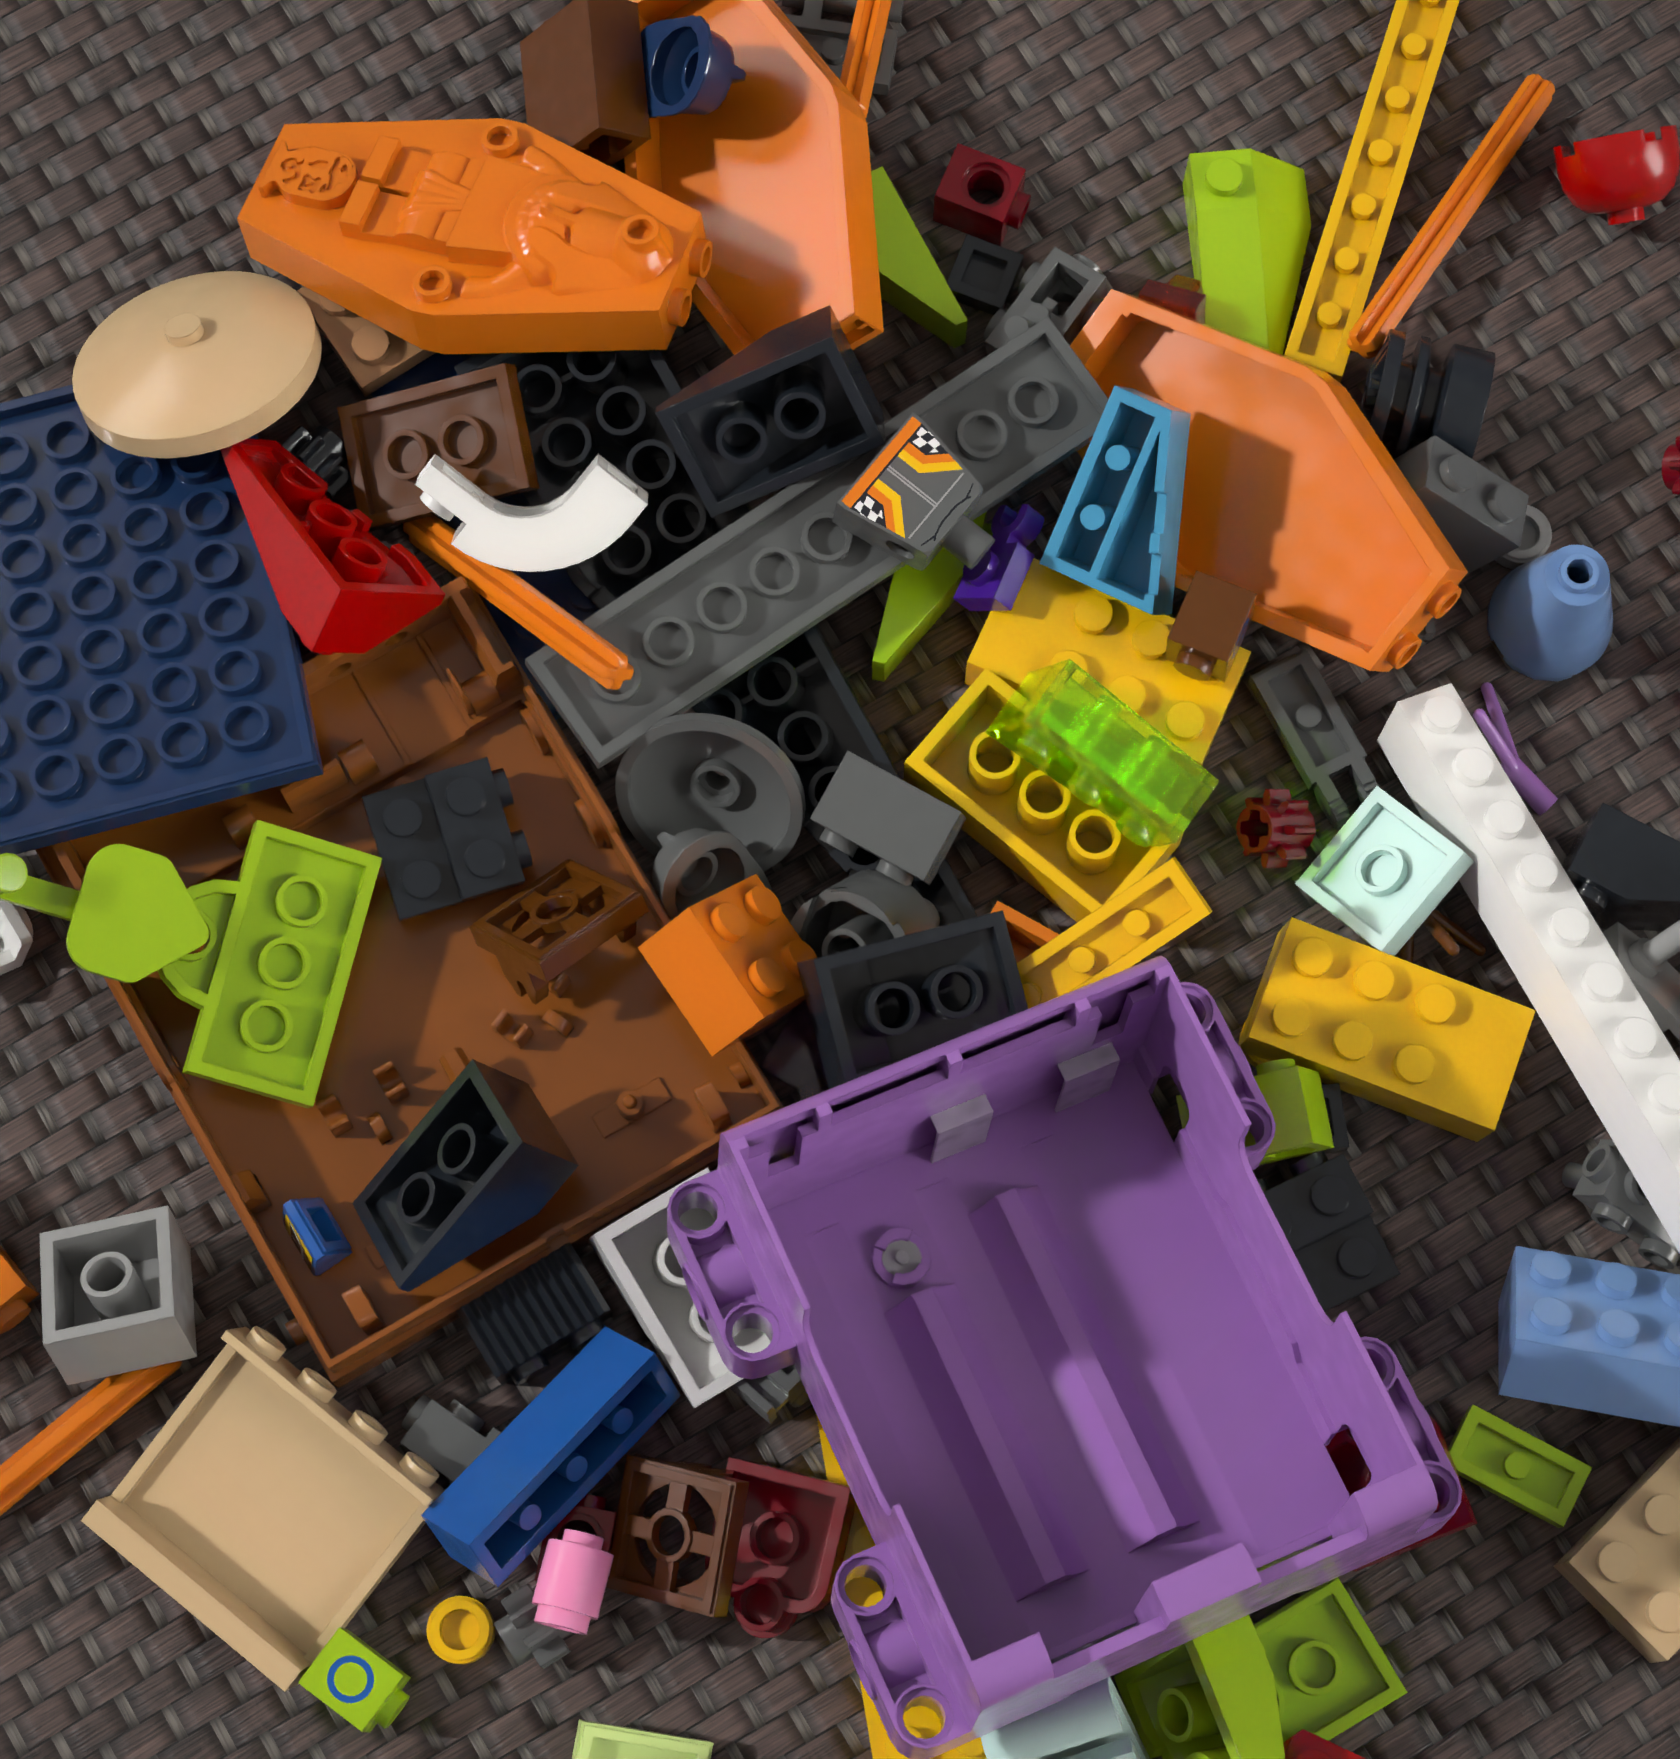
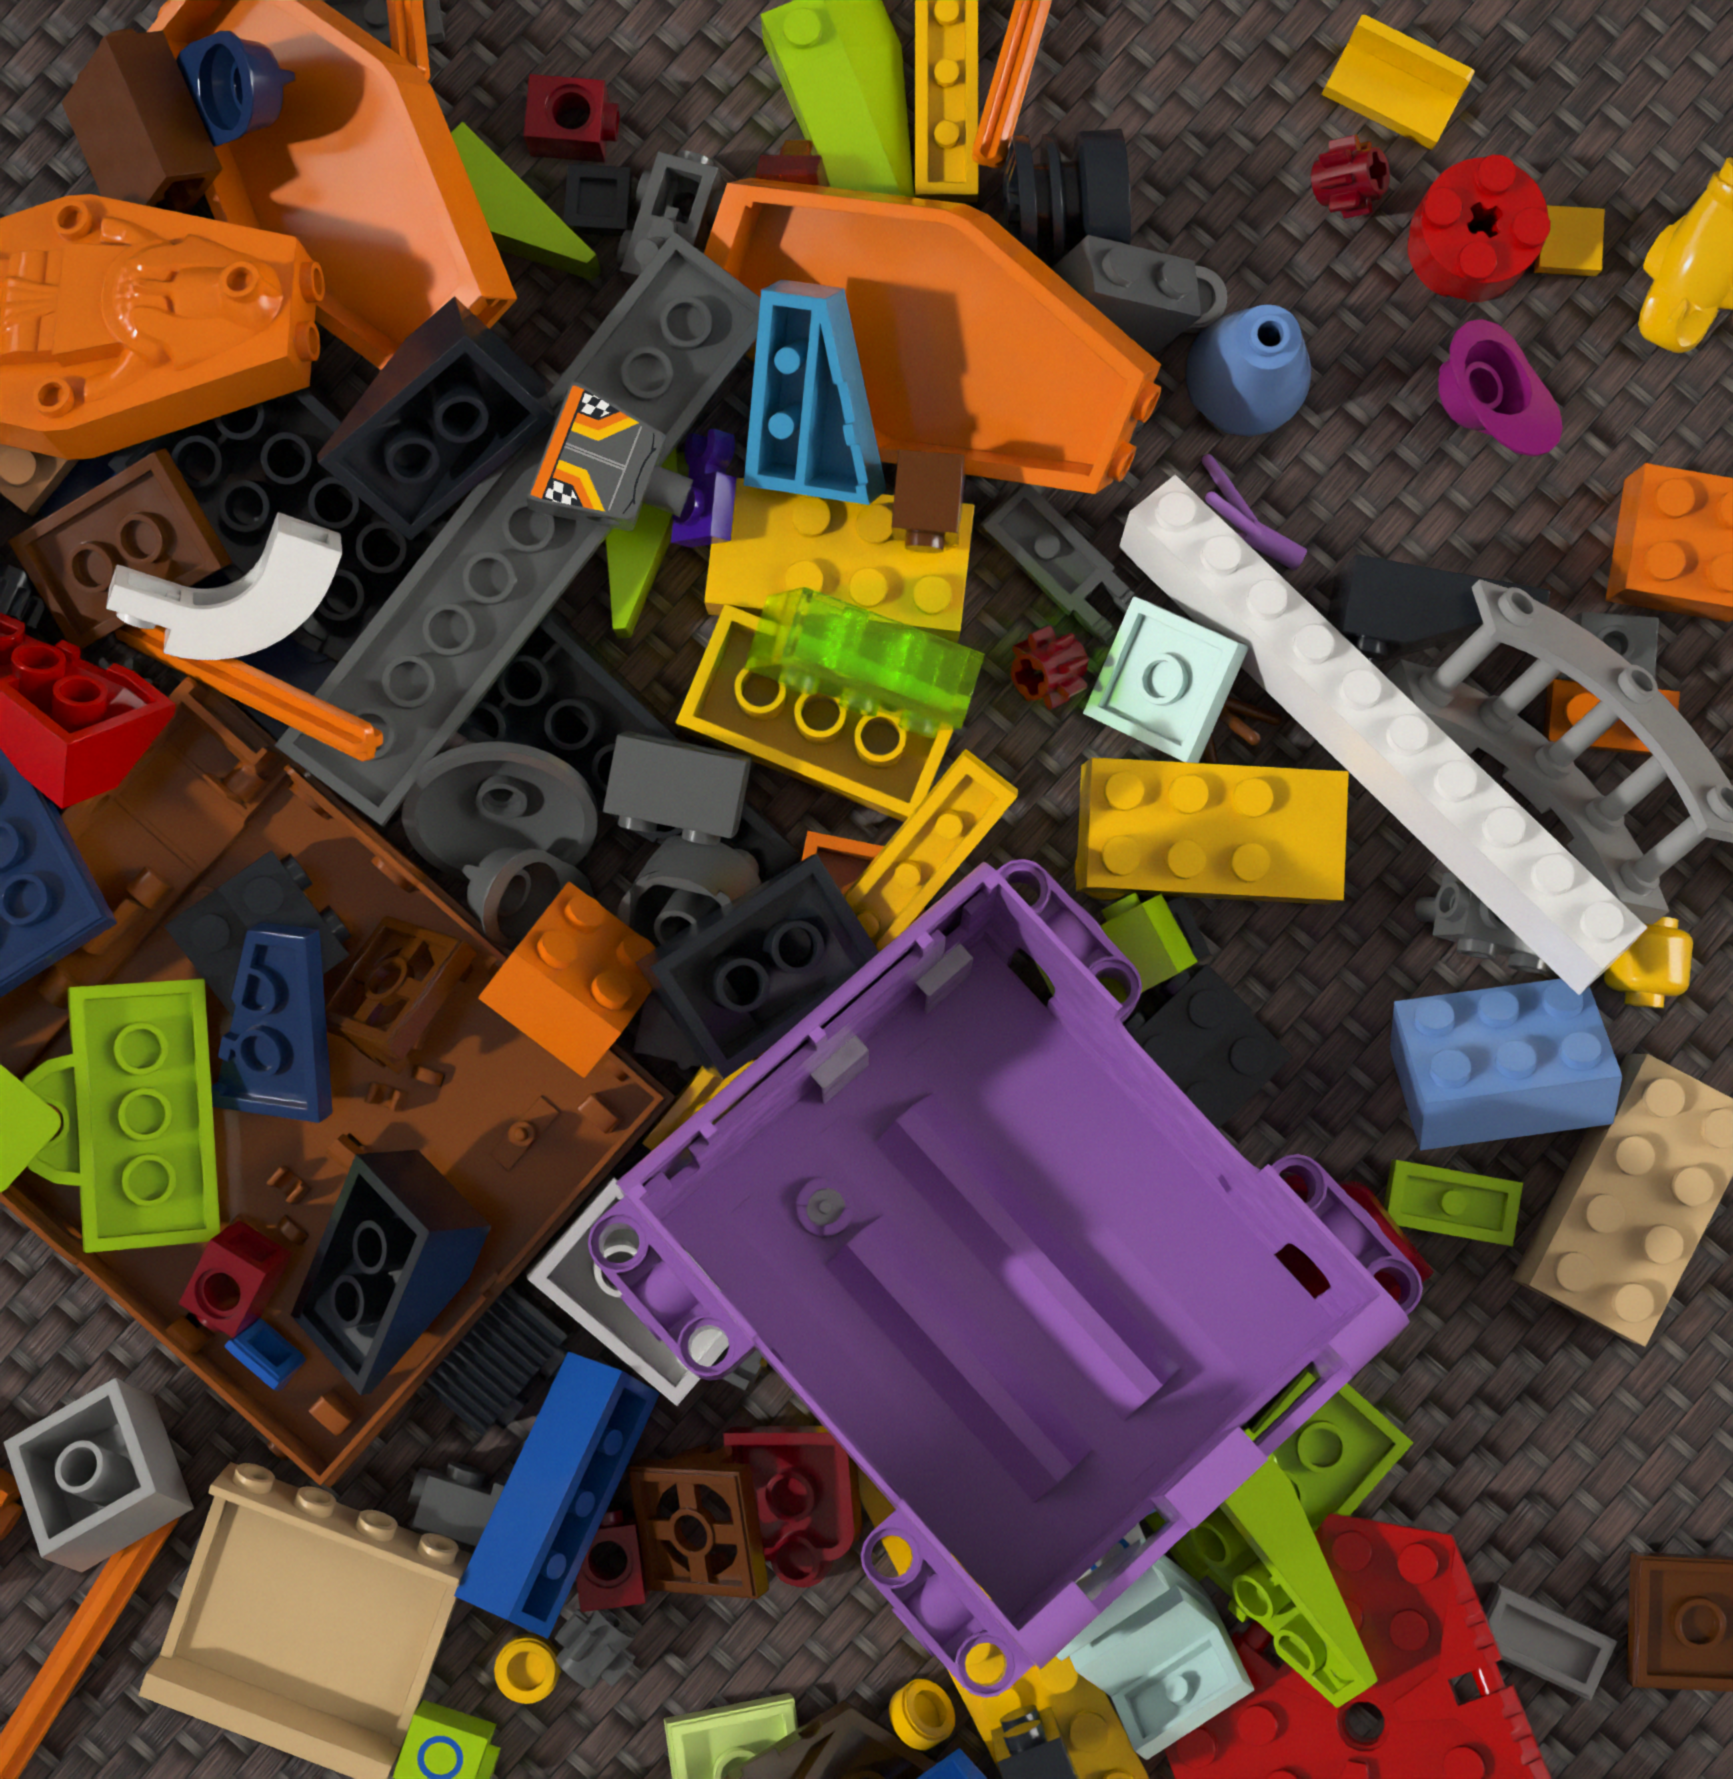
camera: 20 degrees left, 10 degrees up
bright pink brick [532,1529,614,1635] -> none
none -> dark red brick [178,1220,293,1338]
none -> dark blue wing [211,922,333,1123]

